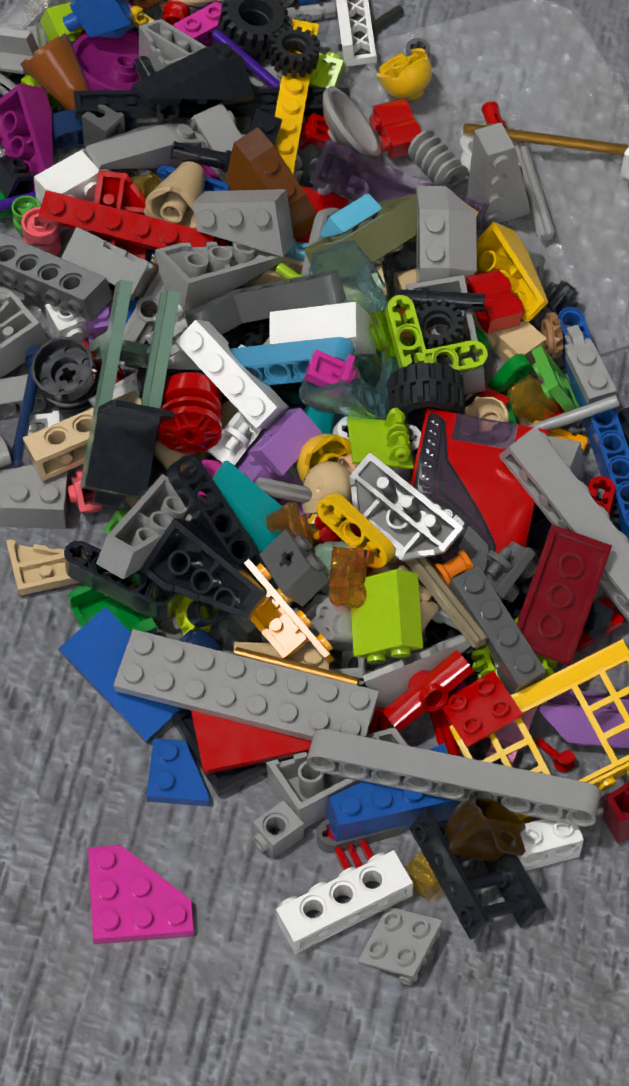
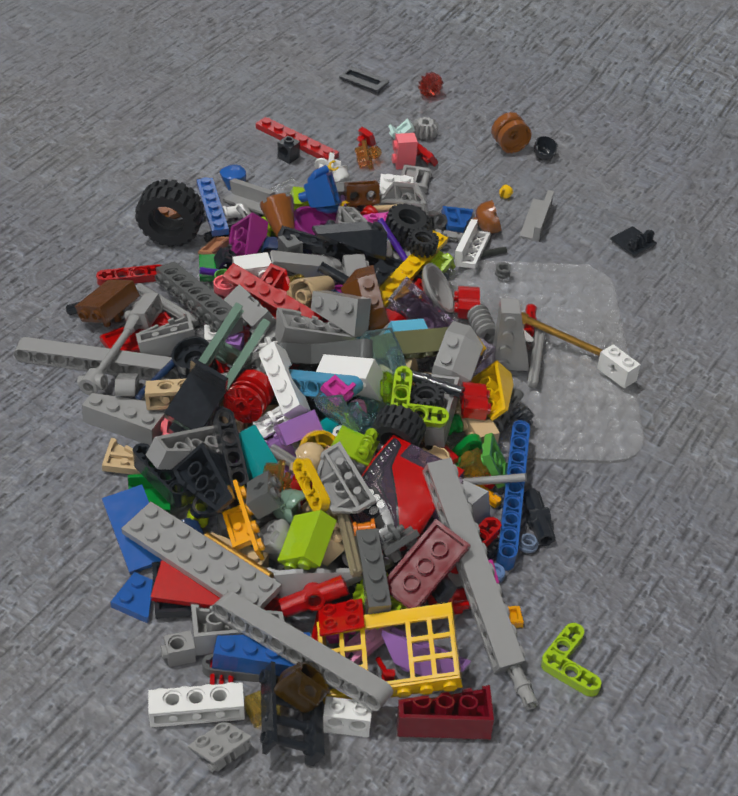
camera: 20 degrees right, 15 degrees down
dark pink plate [88,845,194,944] -> none
clear orange leg [328,546,375,609] -> none
yellow cylinder [376,48,432,100] -> none
medium nougat gear [541,312,564,359] -> none
light grey hinge [564,325,617,404] -> none

